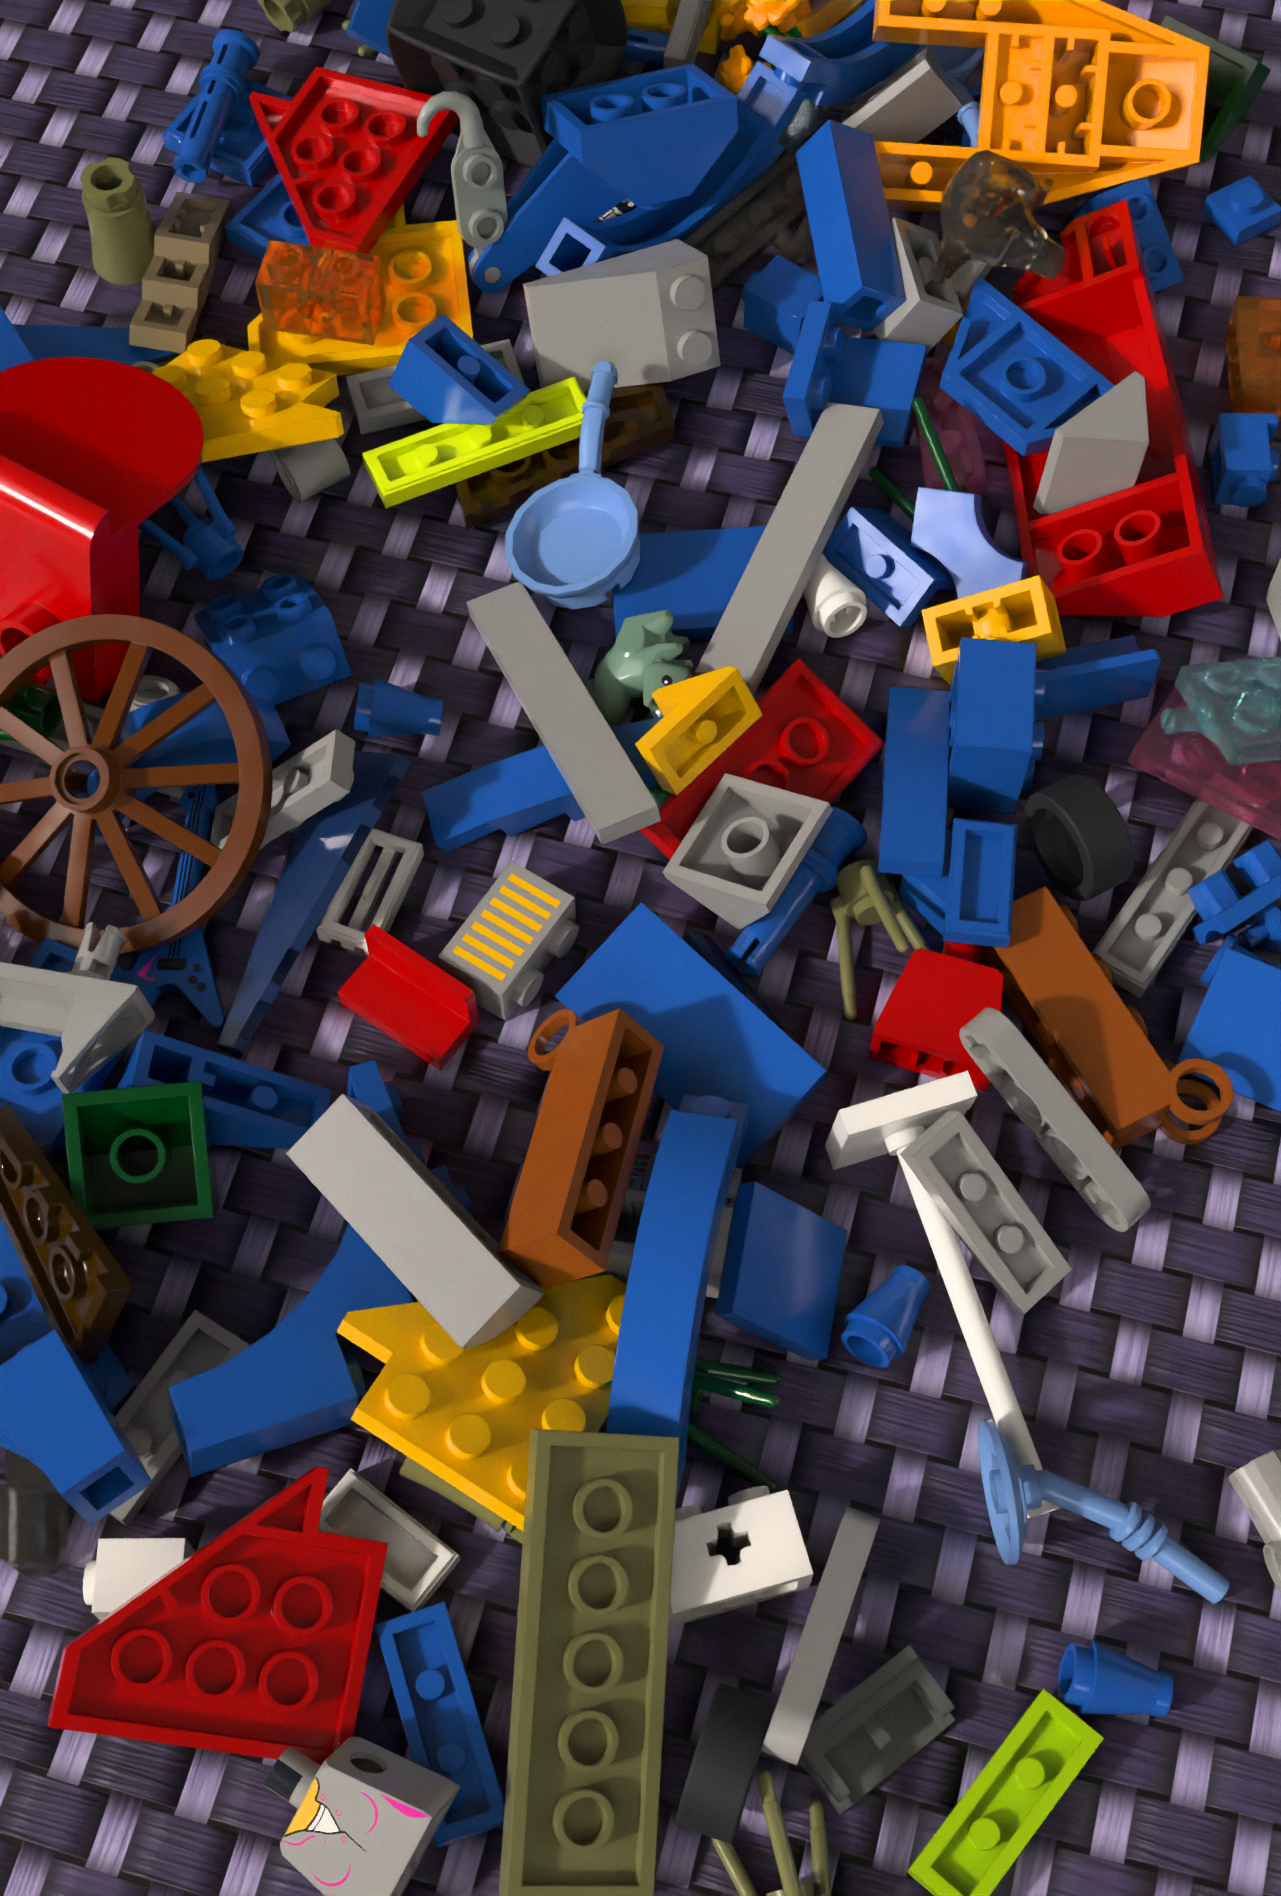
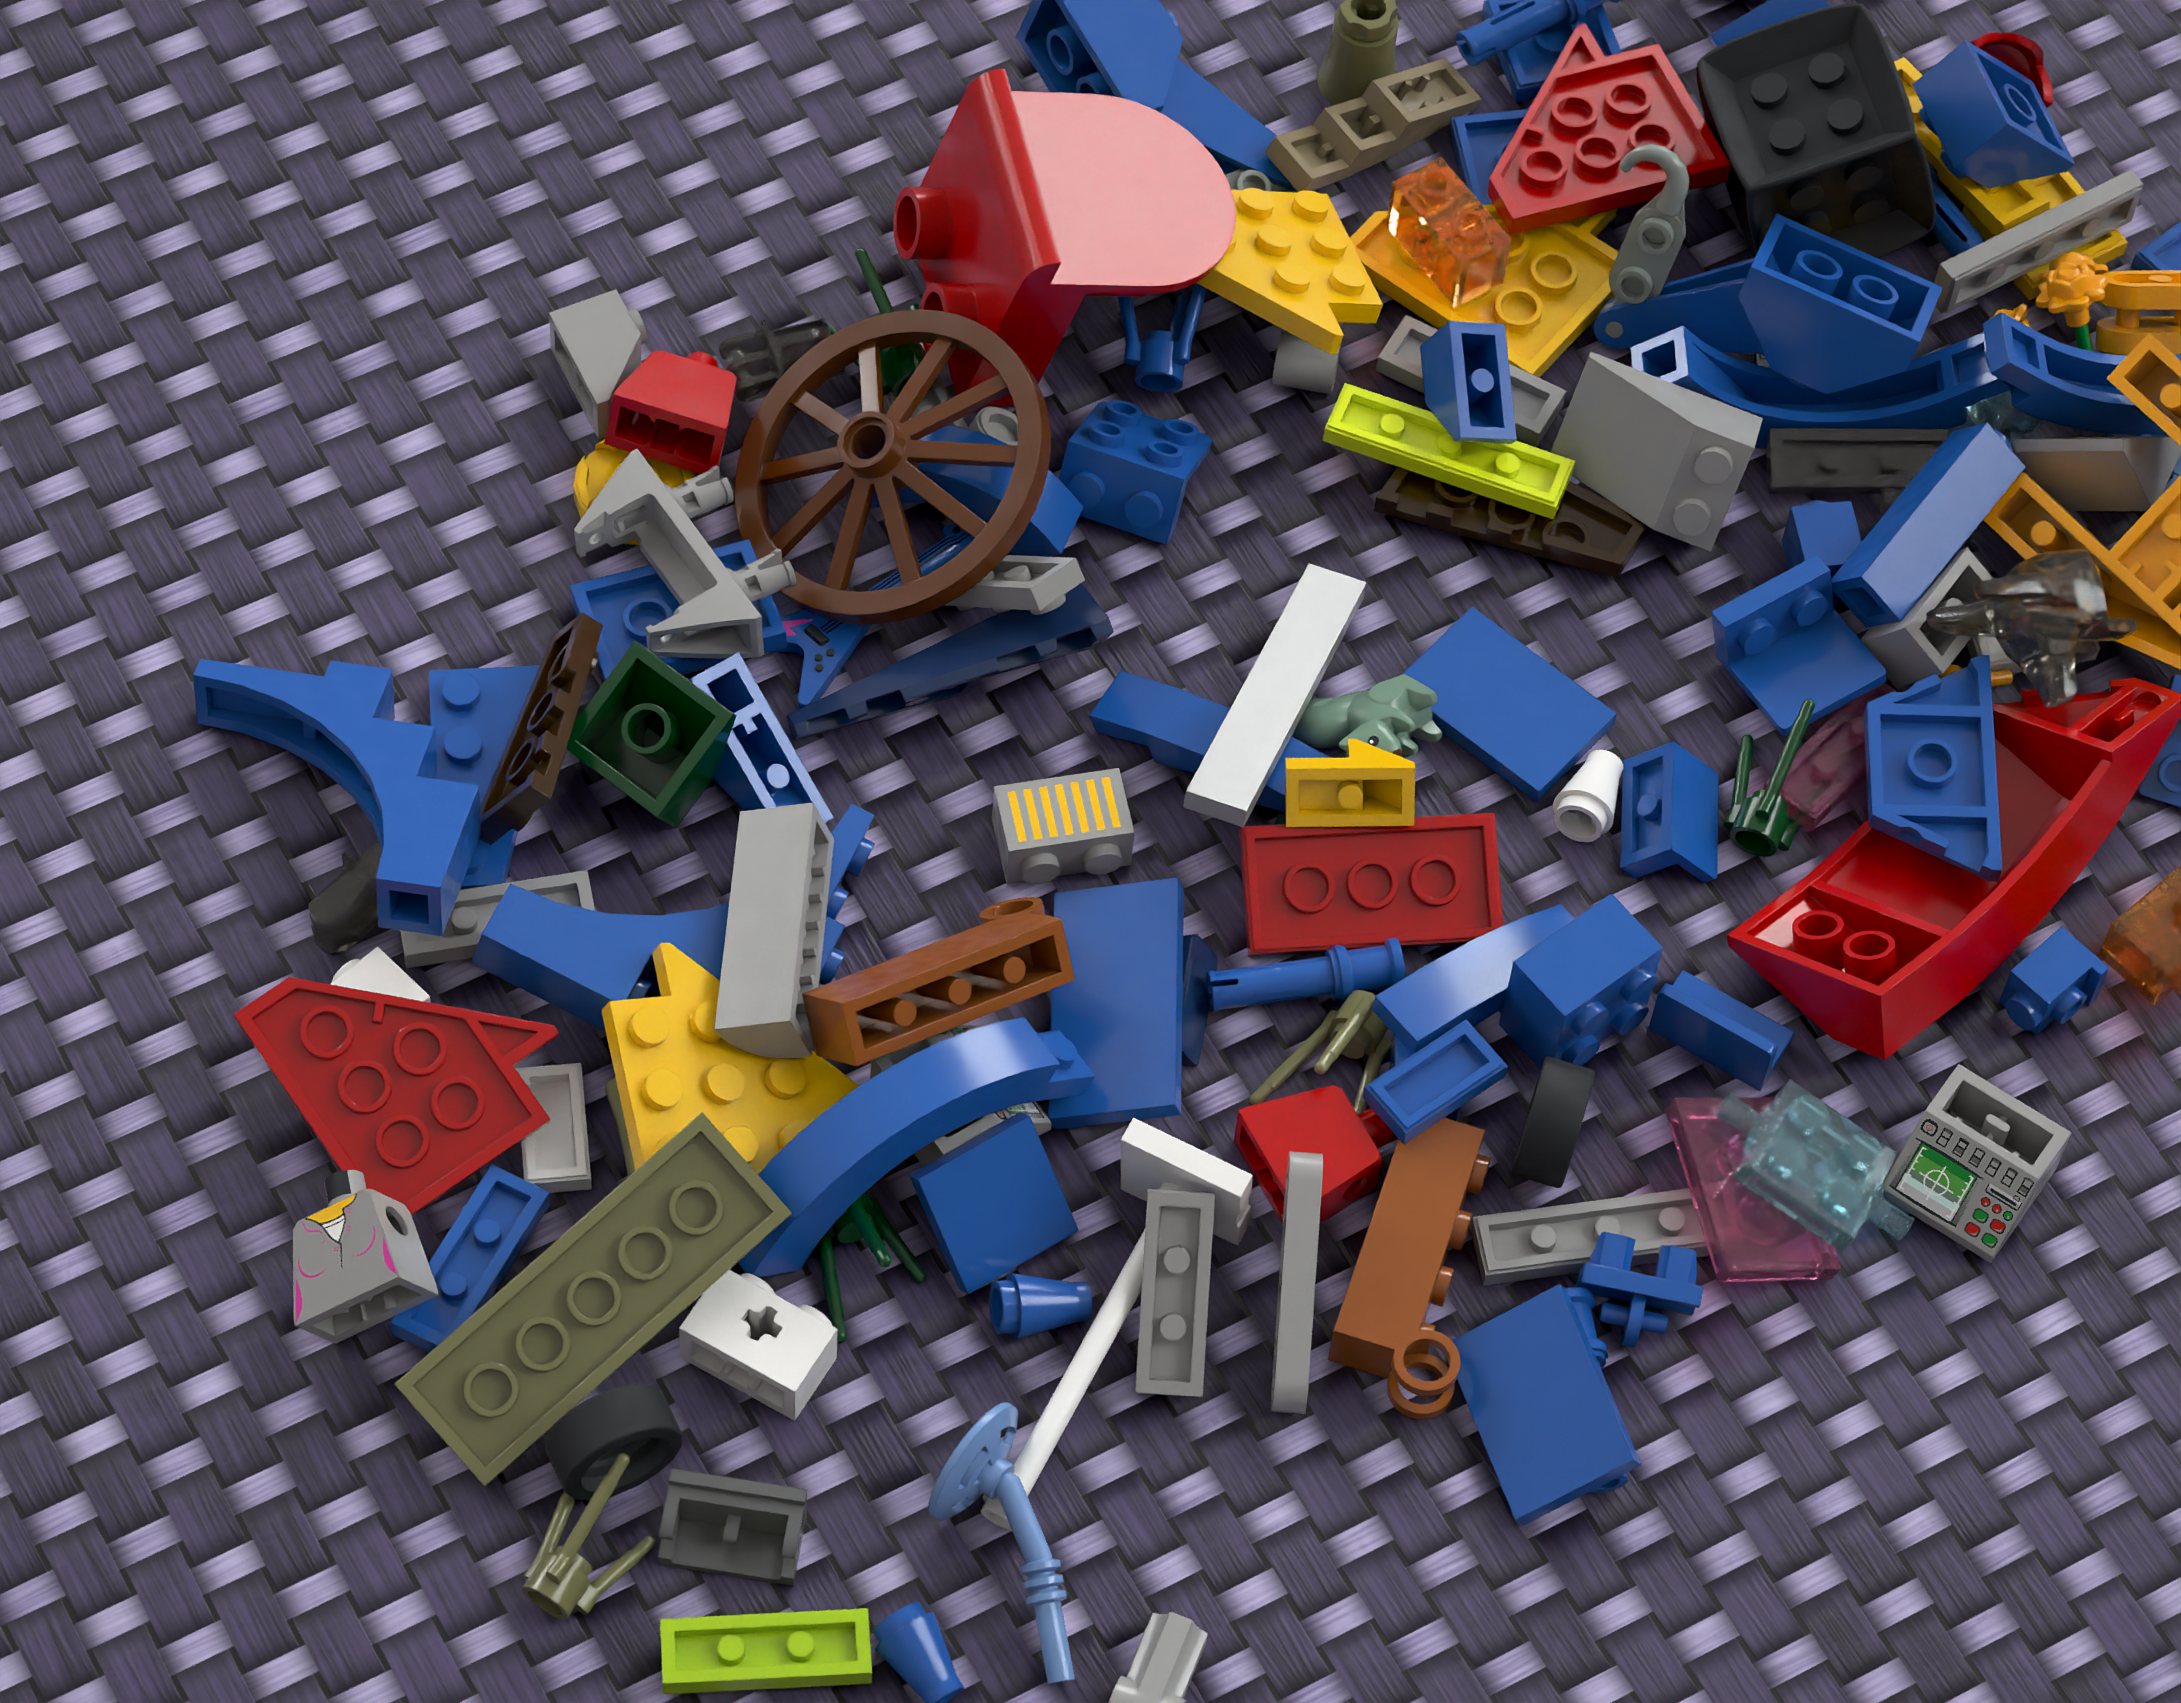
camera: 40 degrees right, 5 degrees down
white tile [316,828,424,956] -> none
red panel [337,924,480,1071] -> none
blue cone [354,678,443,738] -> none
medium blue piece [504,360,640,610] -> none
light grey slope [663,773,833,930] -> none
light grey tile [695,402,884,695] -> none
light grey beam [761,1506,880,1765] -> none
tile [910,487,1029,599] -> none
yellow brick [921,575,1067,685] -> none
light grey slope [1033,371,1149,515] -> none

